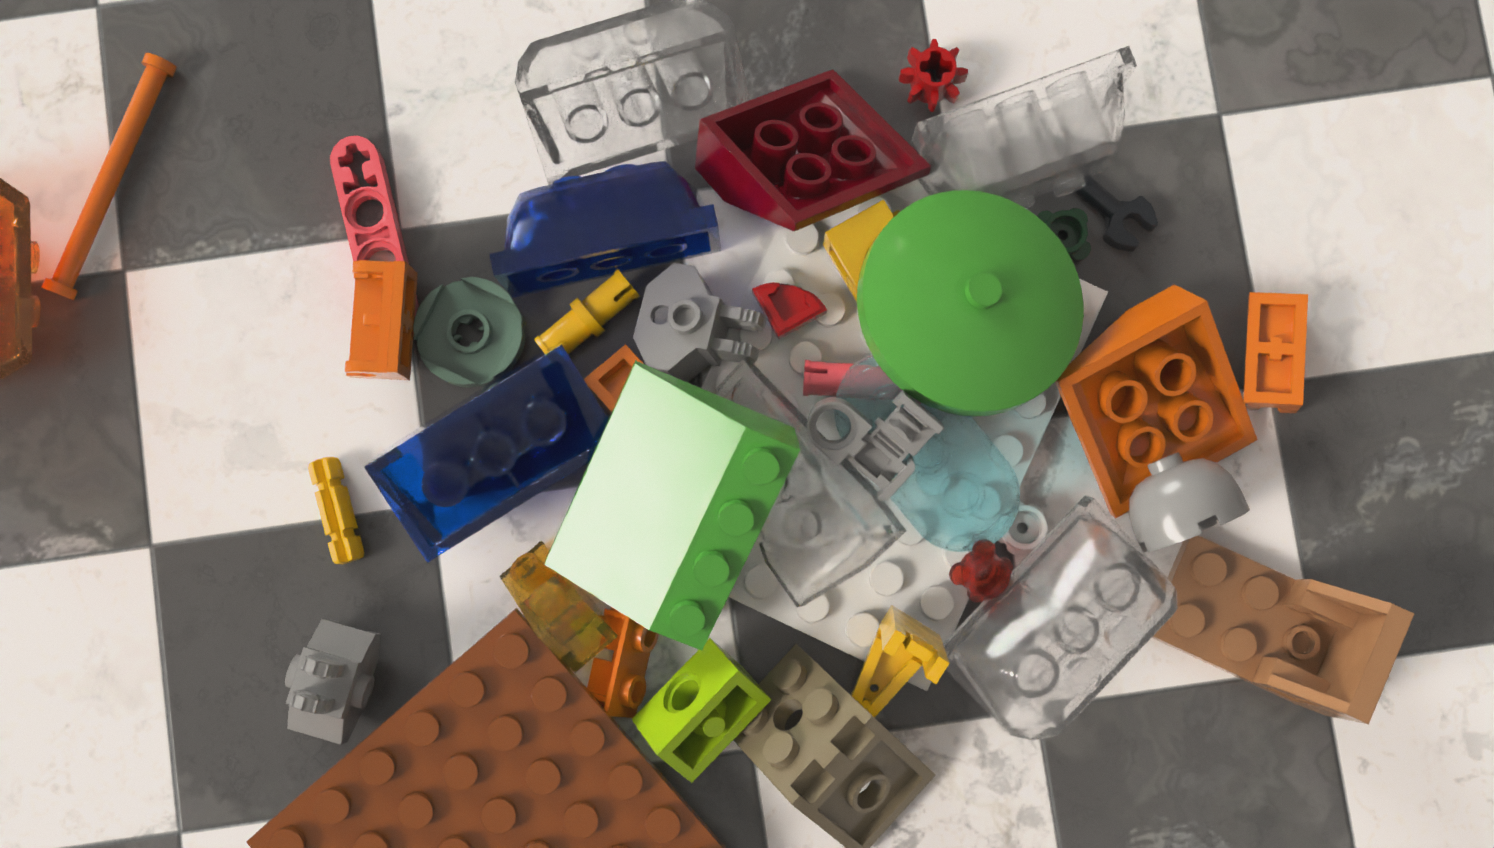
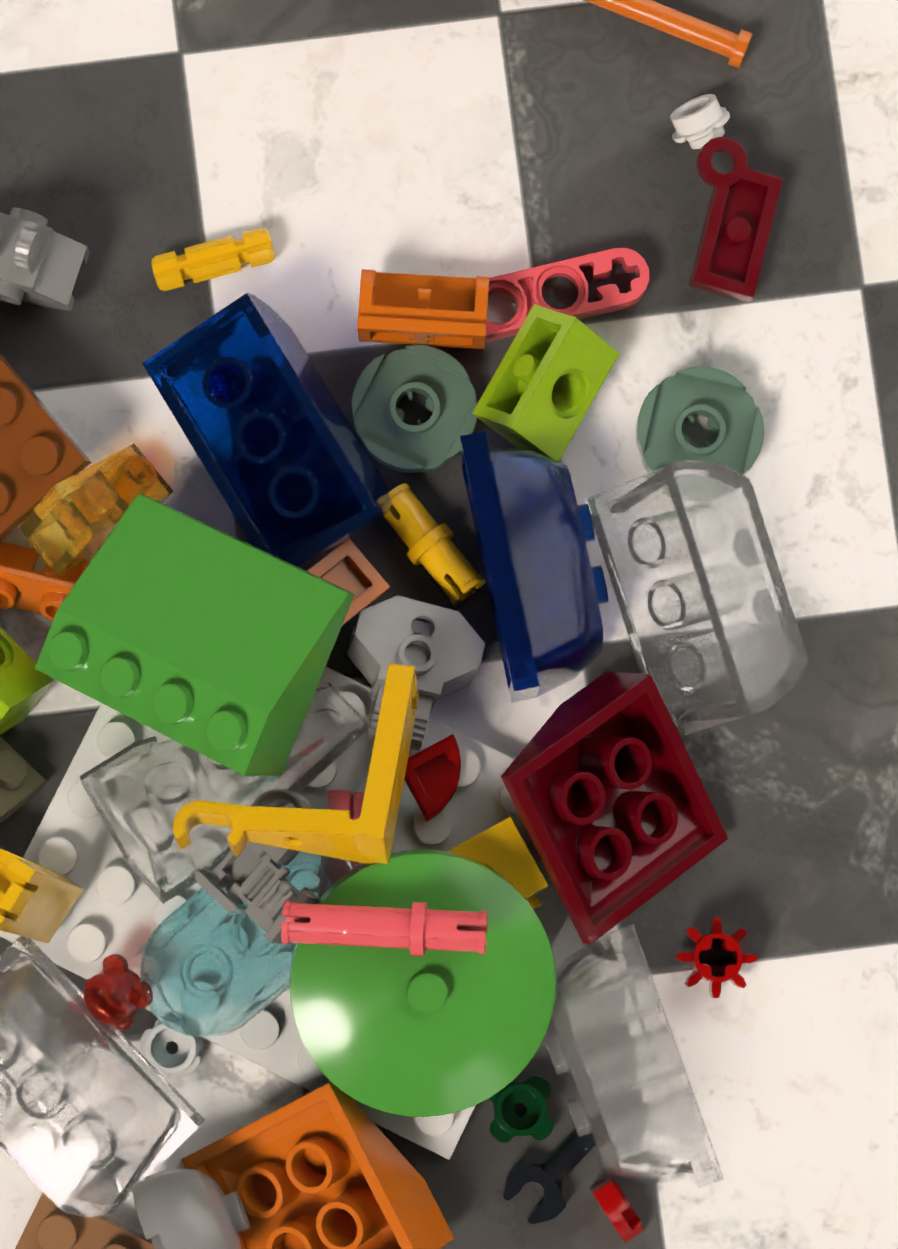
camera: 85 degrees right, 0 degrees up
none -> yellow hinge [173,663,419,864]
none -> coral pin [281,901,488,956]
none -> lime brick [472,304,620,463]
none -> red tile [590,1177,644,1244]
none -> sand green plate [636,367,764,496]
none -> white plate [670,94,730,149]
none -> dark red hinge [689,137,783,302]

